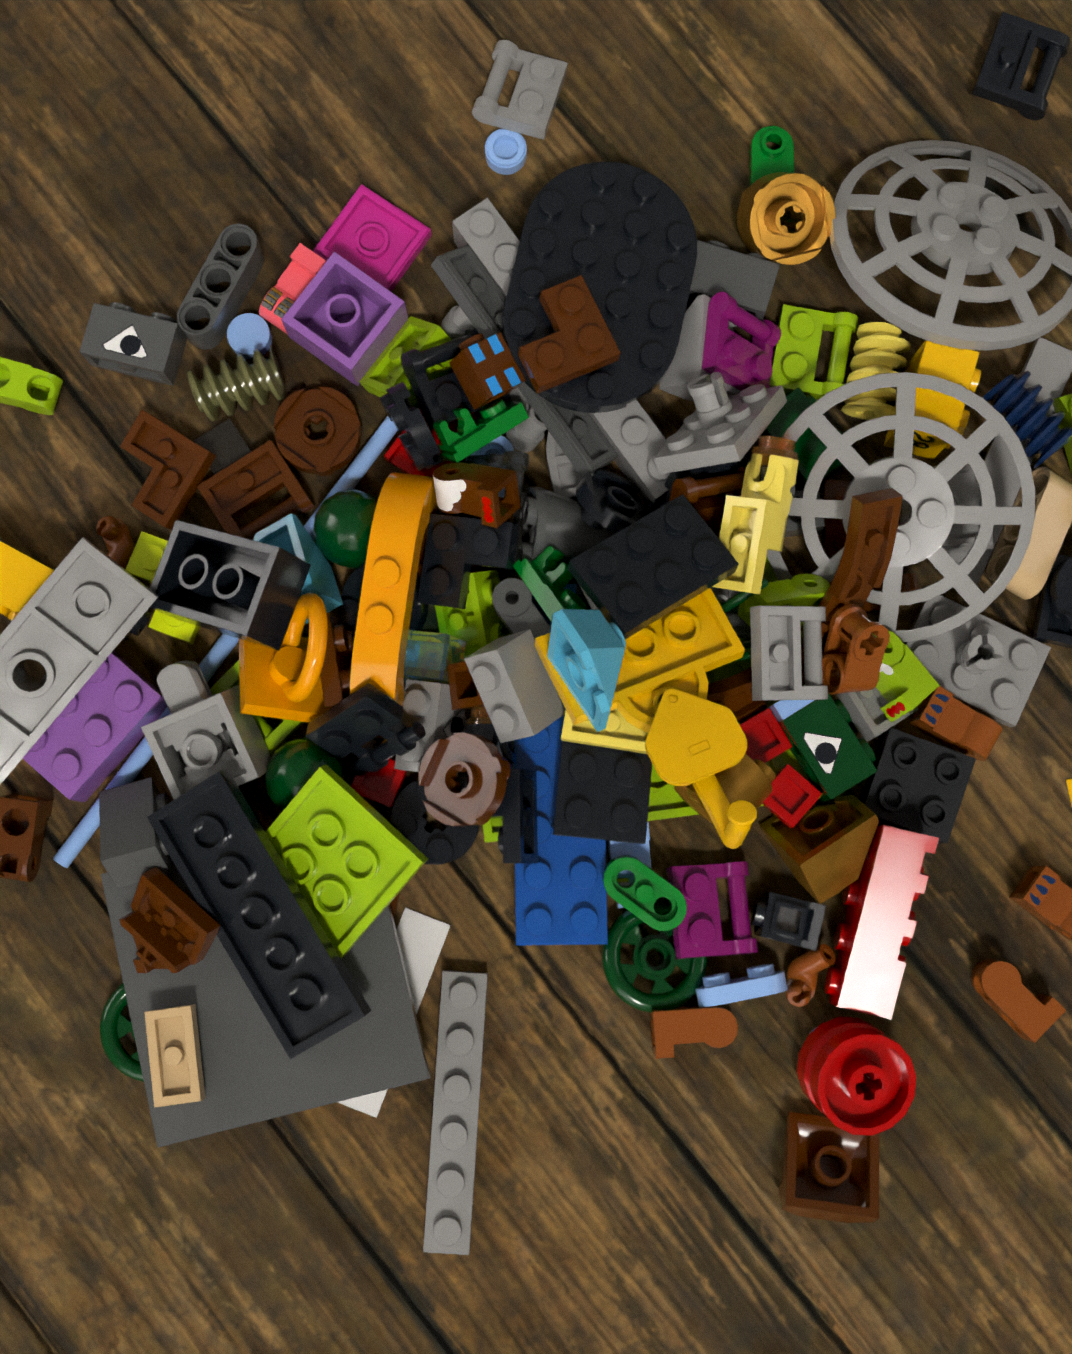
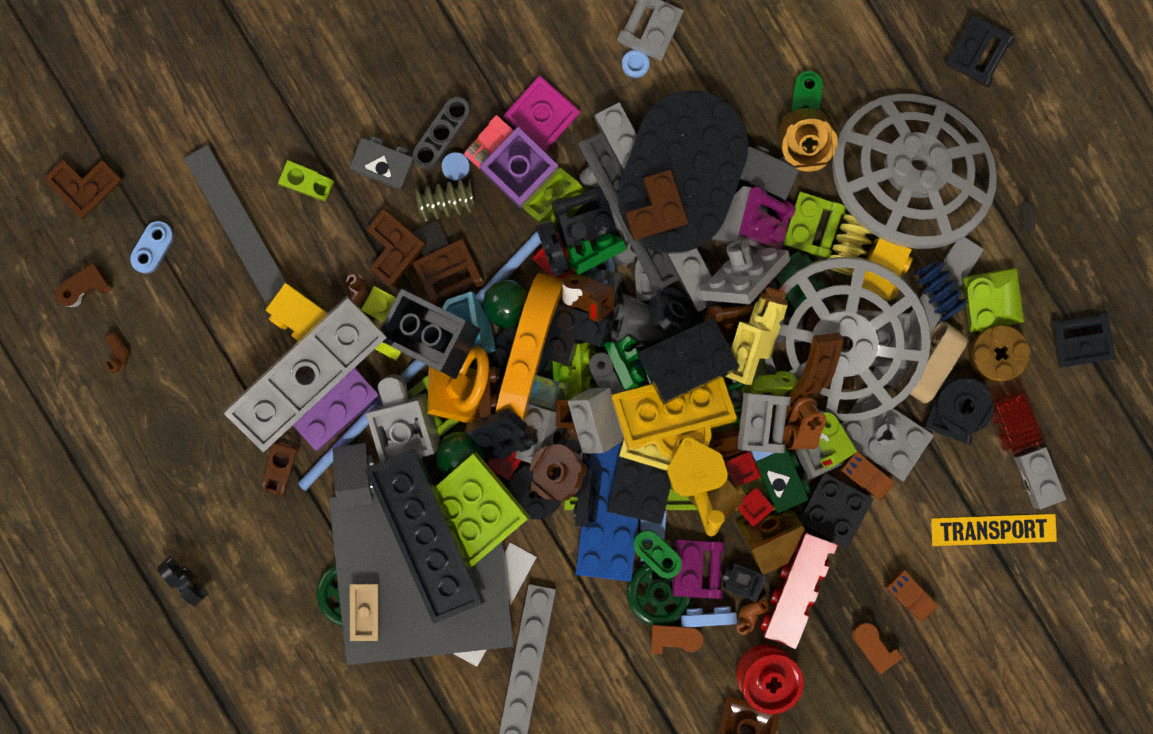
camera: 10 degrees right, 5 degrees up
reddish brown slope [119,867,221,973] -> none
reddish brown plate [274,387,362,476] -> none
reddish brown brick [449,332,526,410] -> none
medium azure slope [547,609,626,733] -> none

